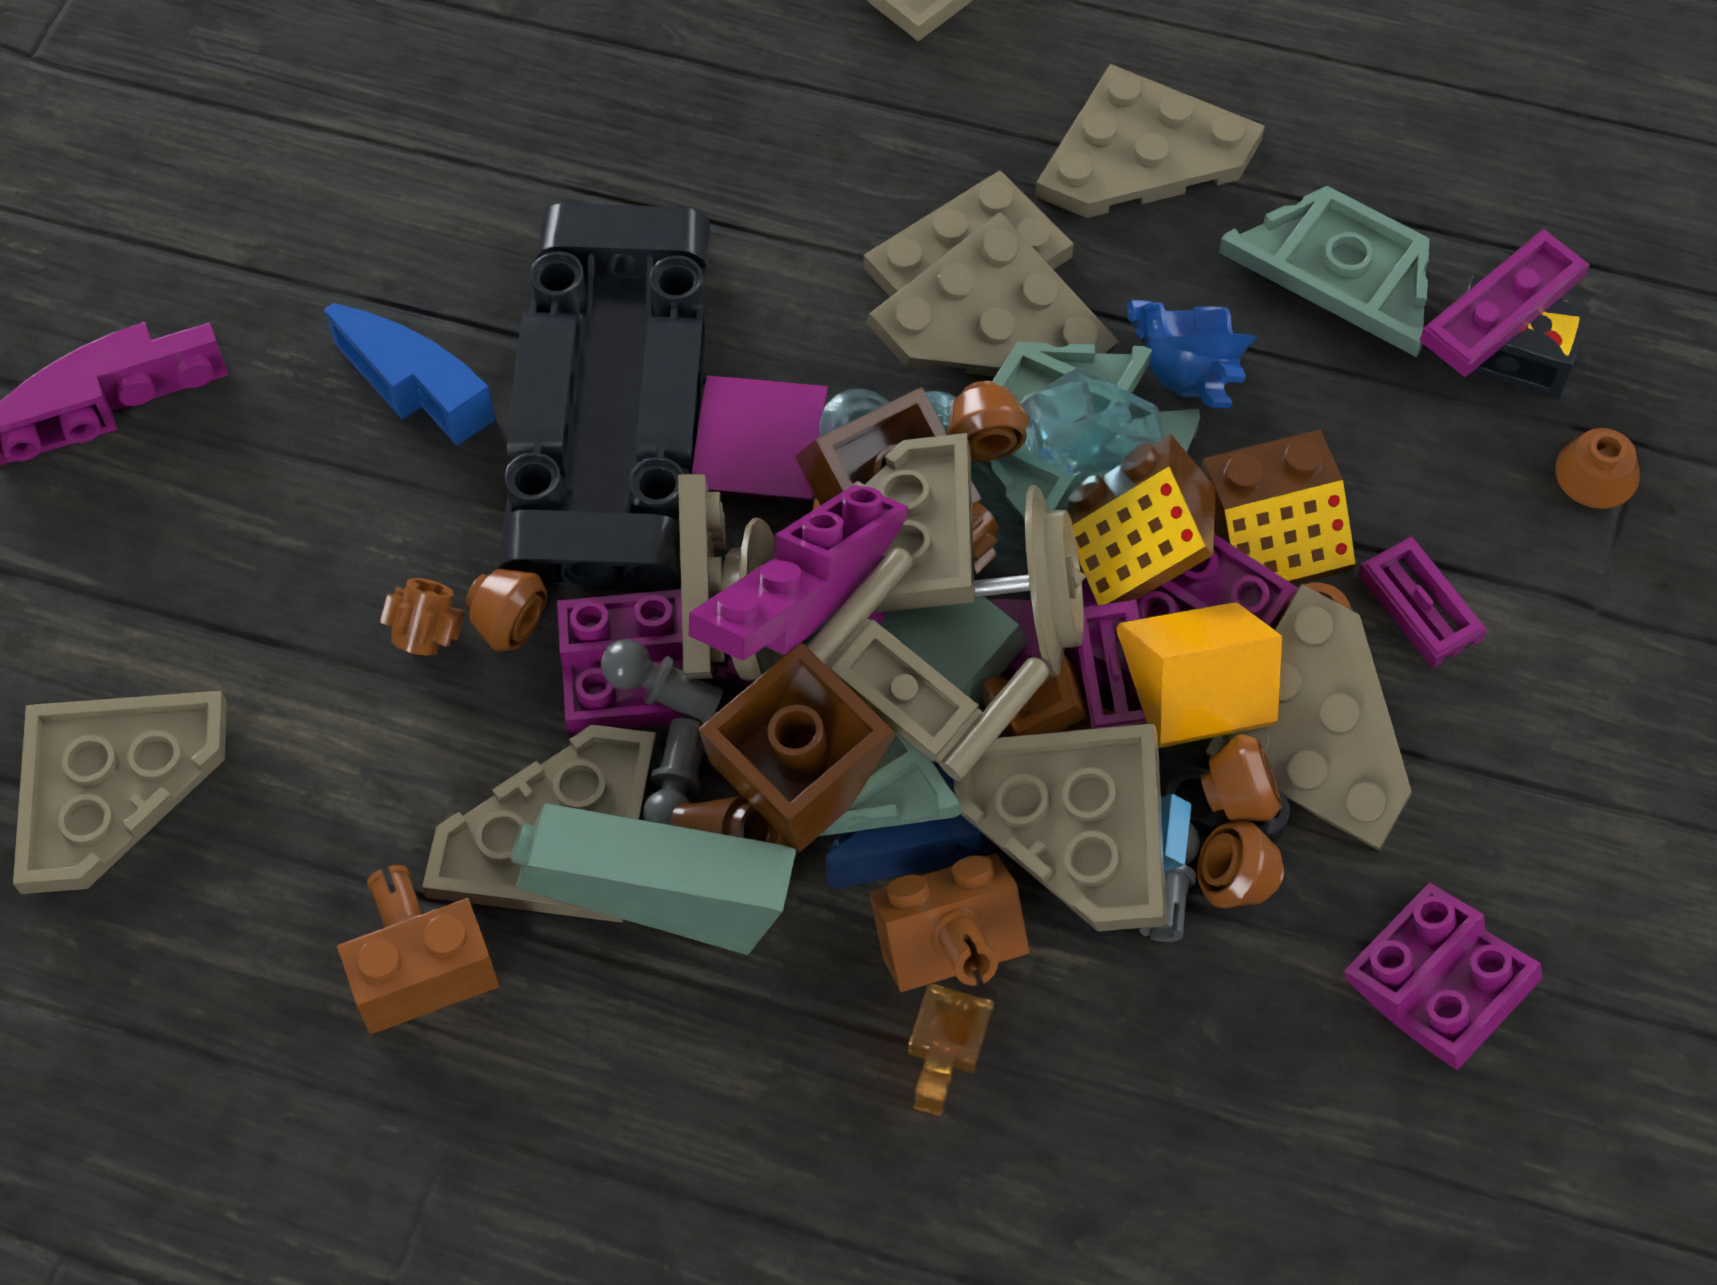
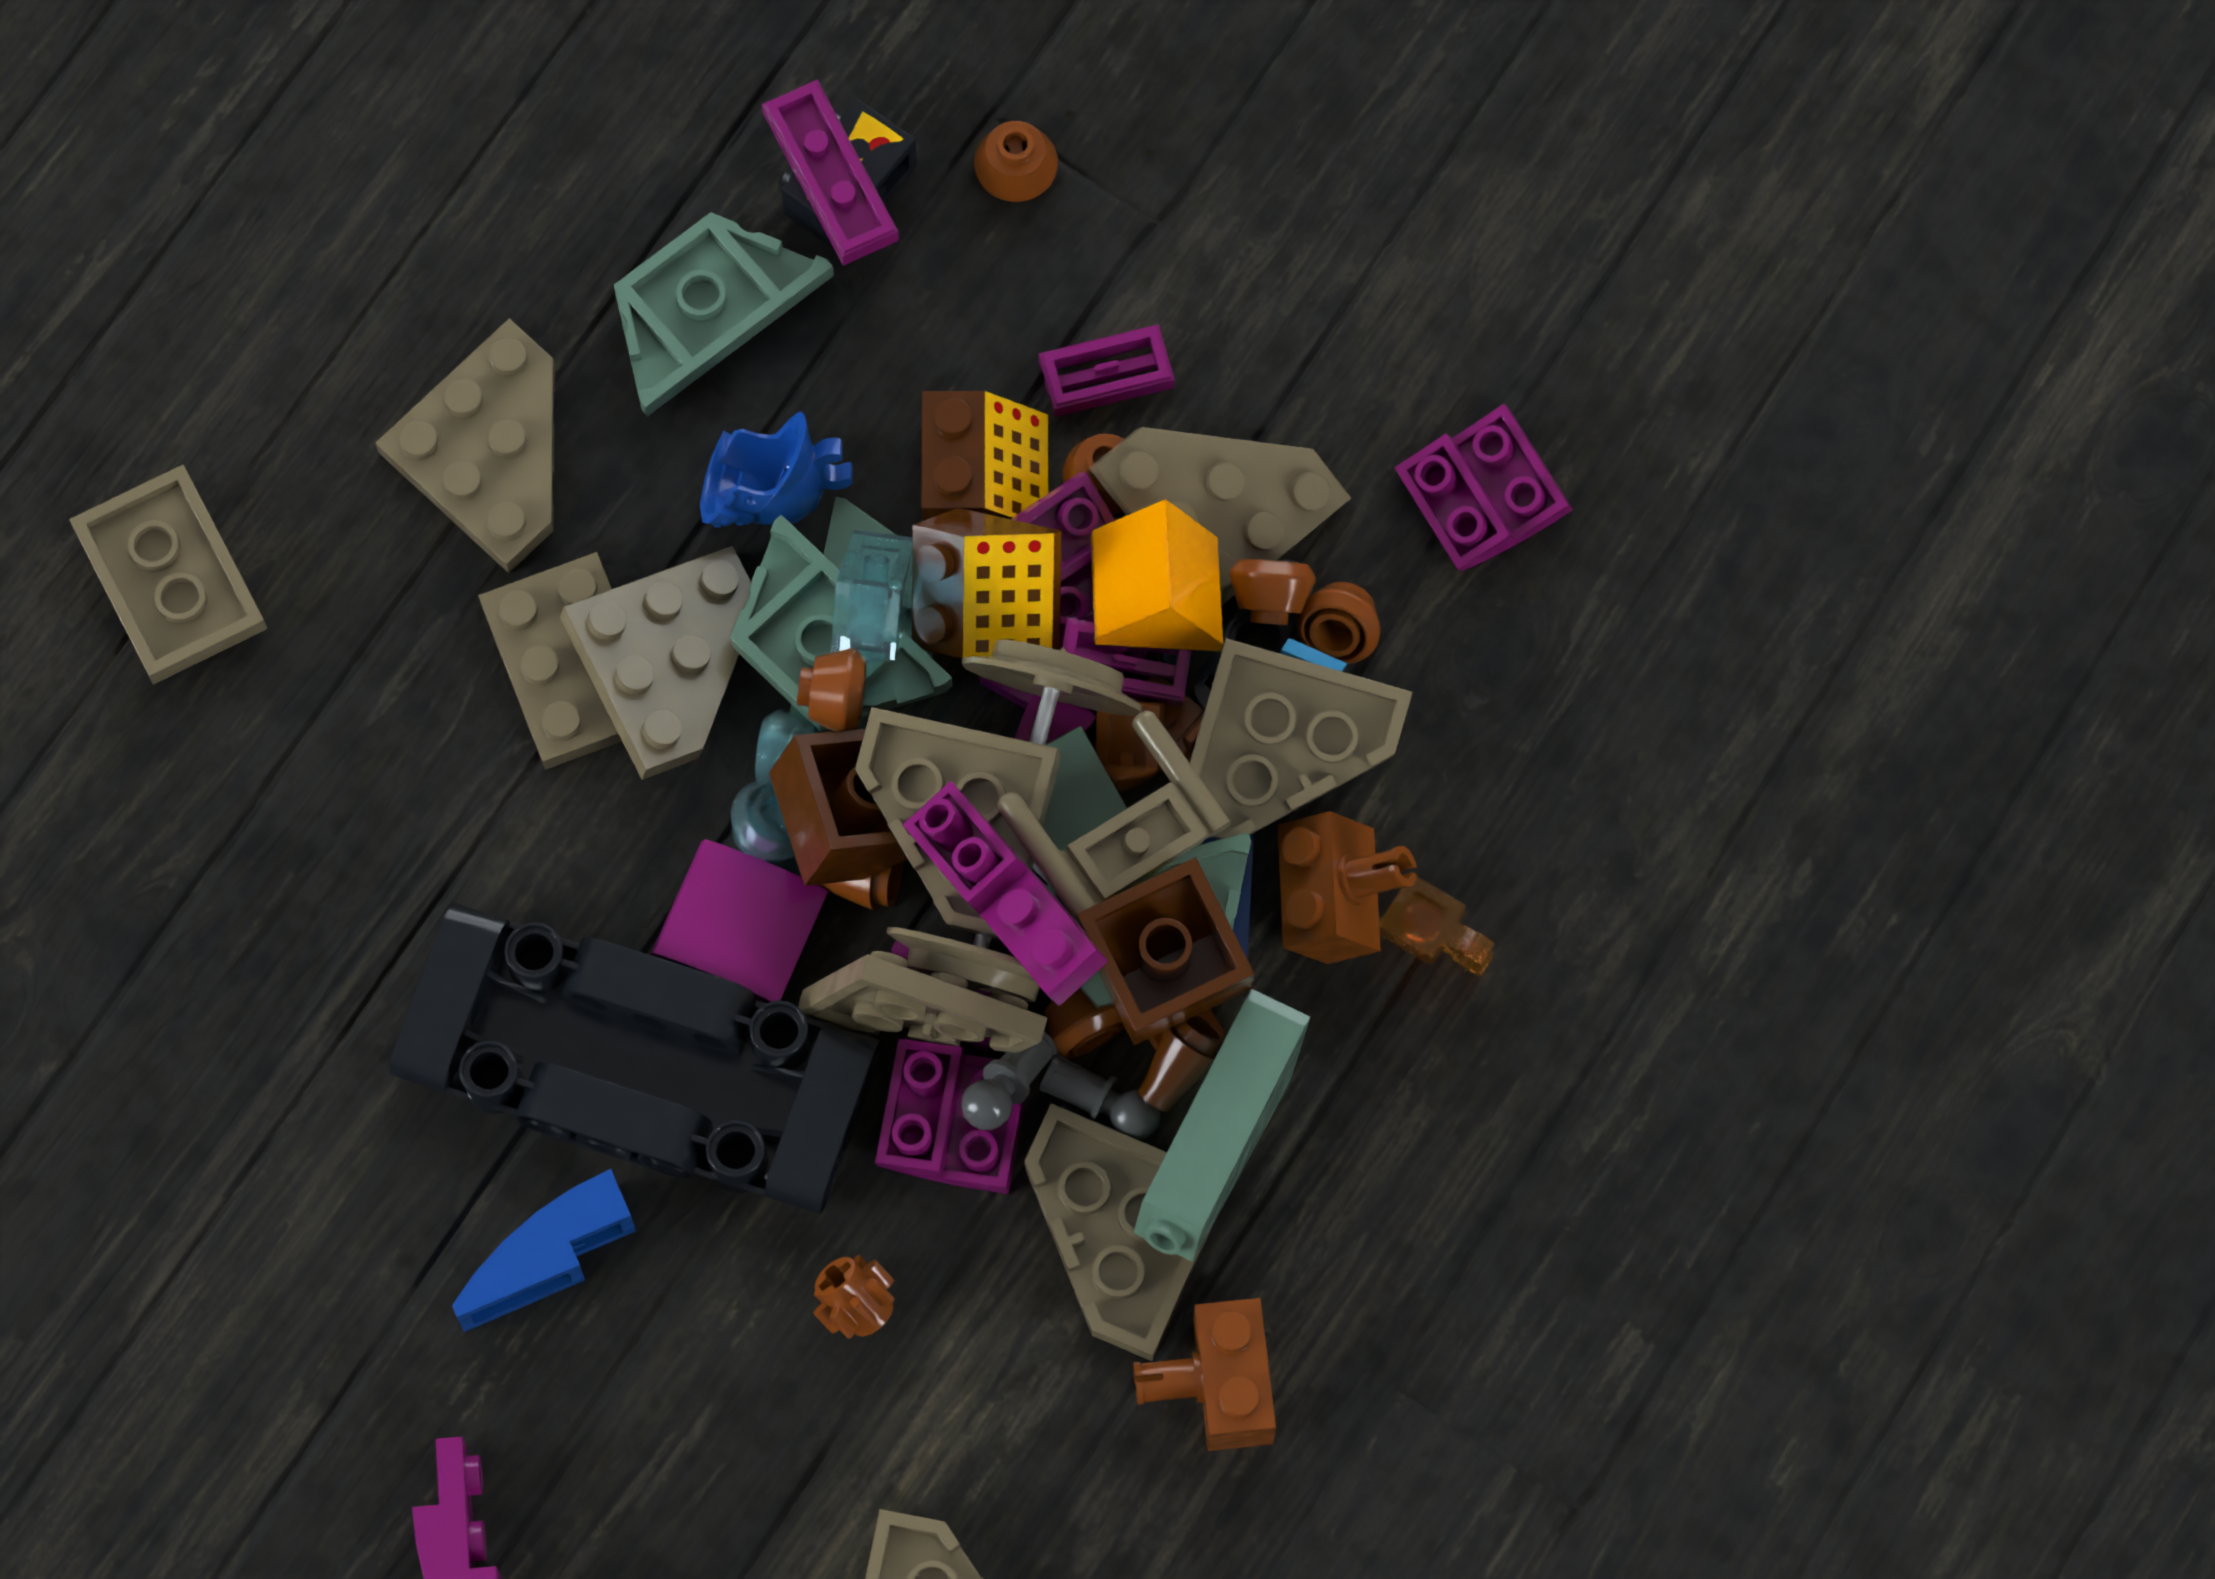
camera: 75 degrees left, 10 degrees up
dark orange cone [465,569,547,652] -> none

